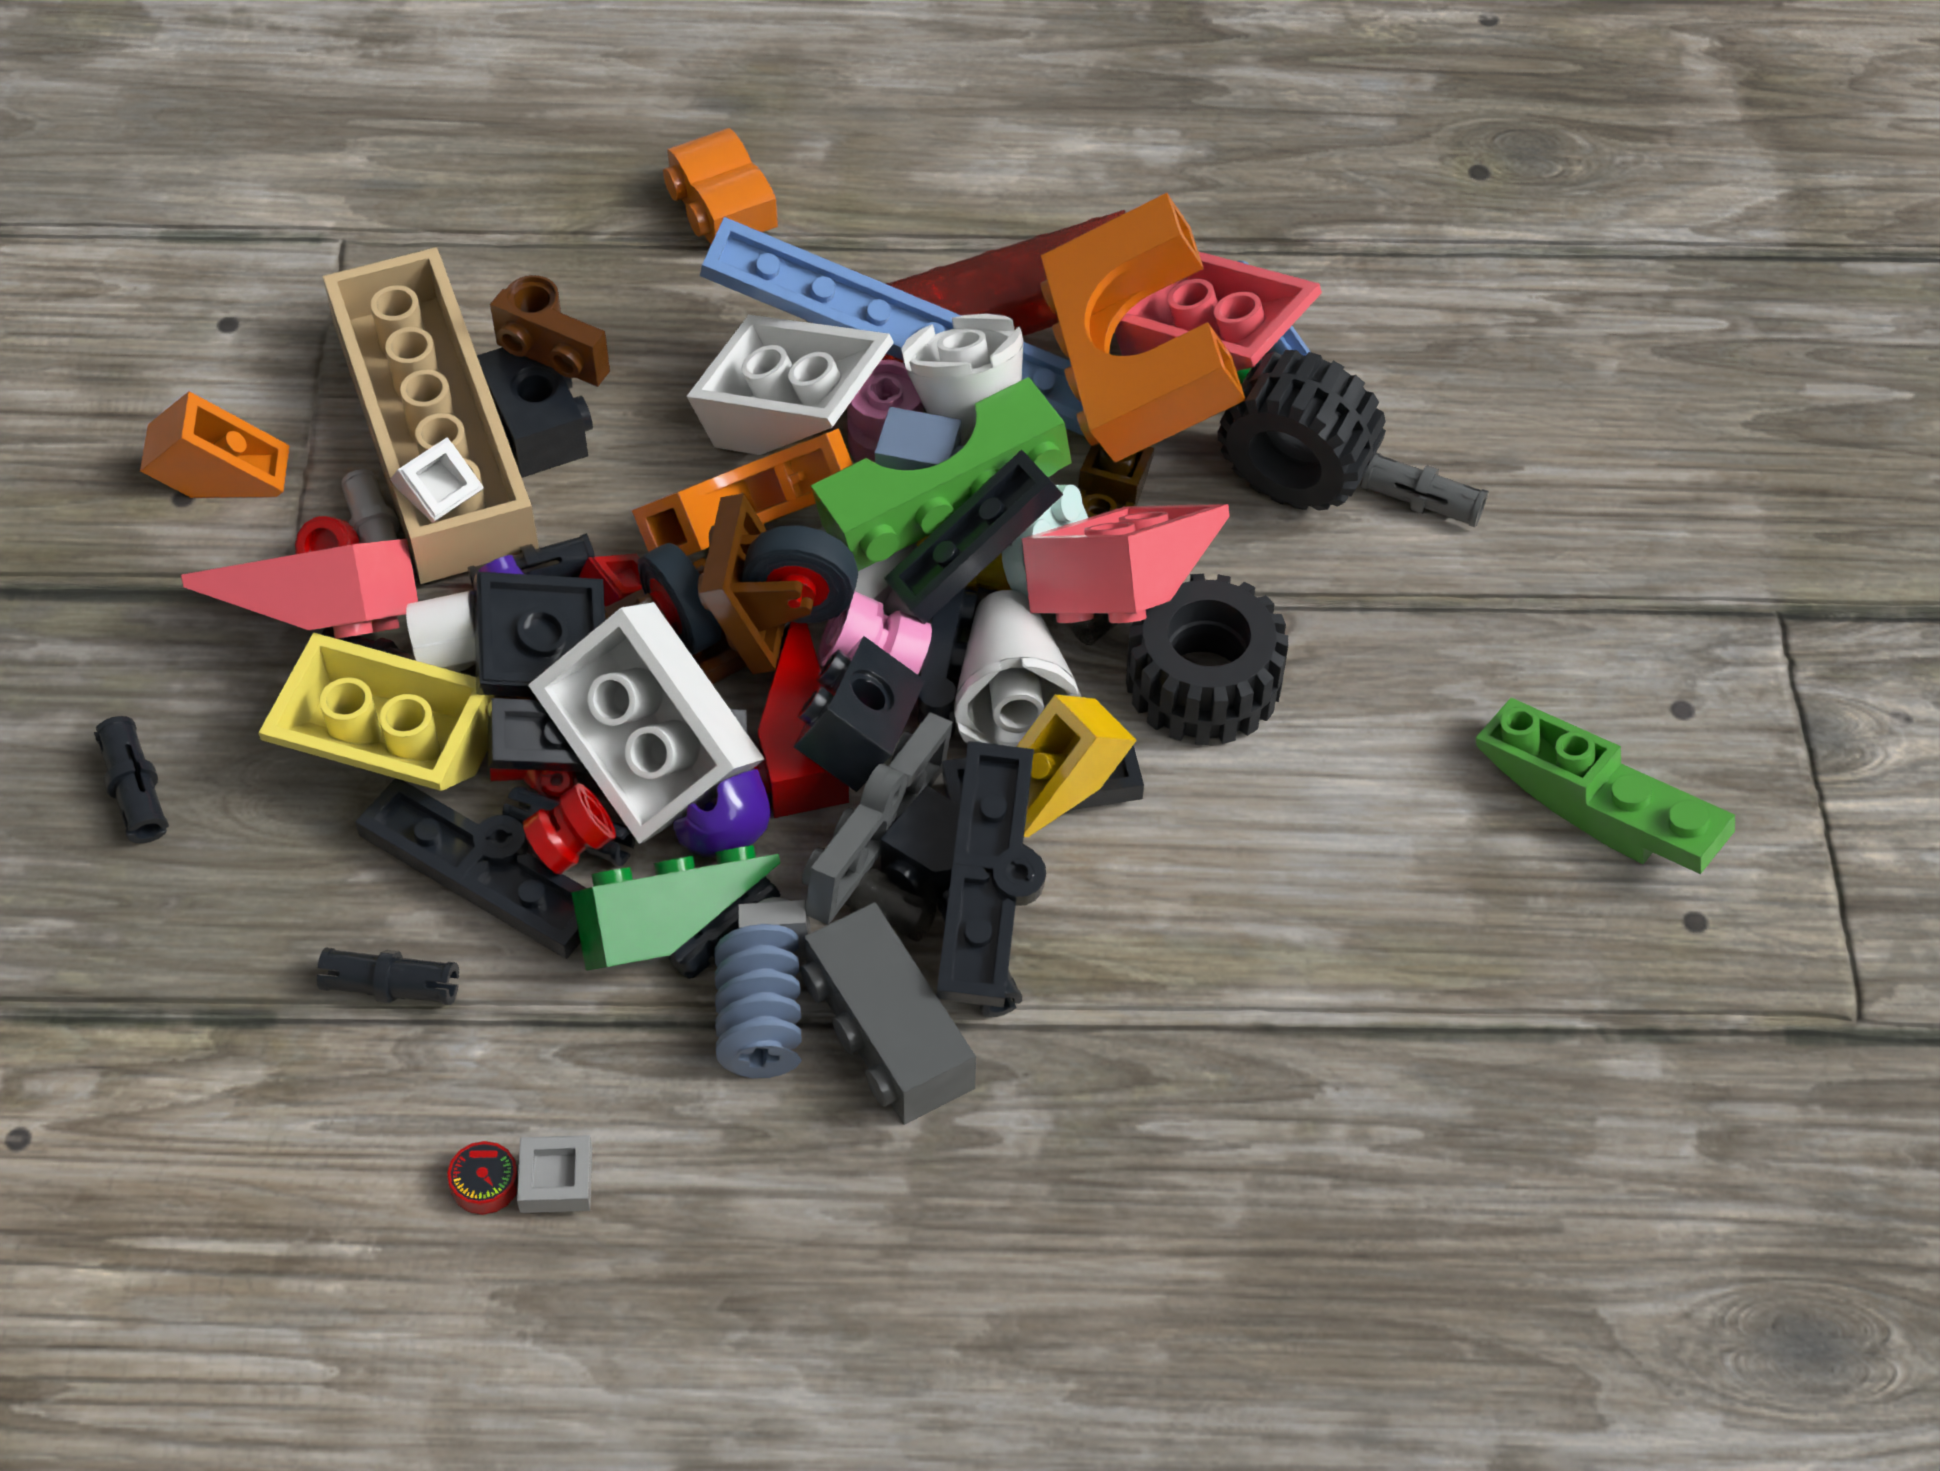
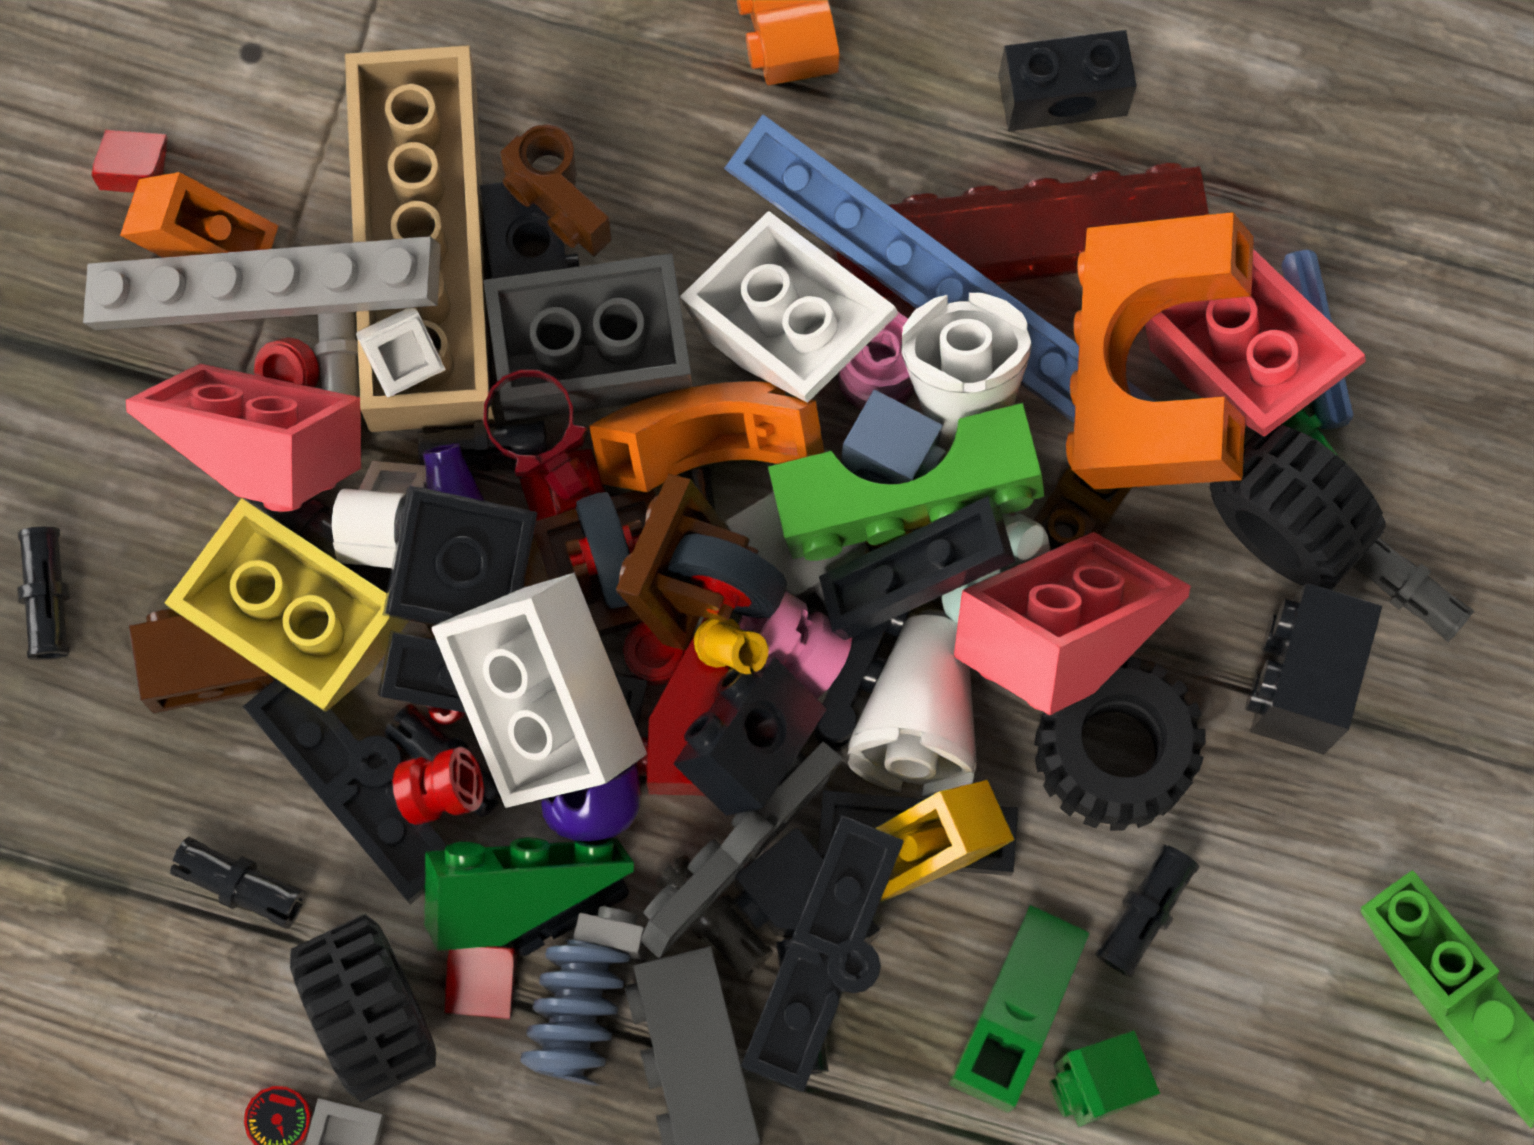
camera: 15 degrees right, 20 degrees up
none -> light grey plate [83,236,441,330]
none -> slope [91,130,168,193]
none -> reddish brown slope [129,609,276,714]
none -> black tyre [290,914,436,1102]
none -> slope [444,946,518,1020]
none -> dark grey slope [483,253,692,422]
none -> dark red piece [483,370,588,501]
none -> red tile [623,622,687,686]
none -> yellow pin [694,618,768,674]
none -> green slope [948,905,1090,1113]
none -> black brick [998,30,1137,132]
none -> green slope [1049,1031,1160,1128]
none -> black pin [1095,844,1200,977]
none -> black brick [1245,583,1382,755]

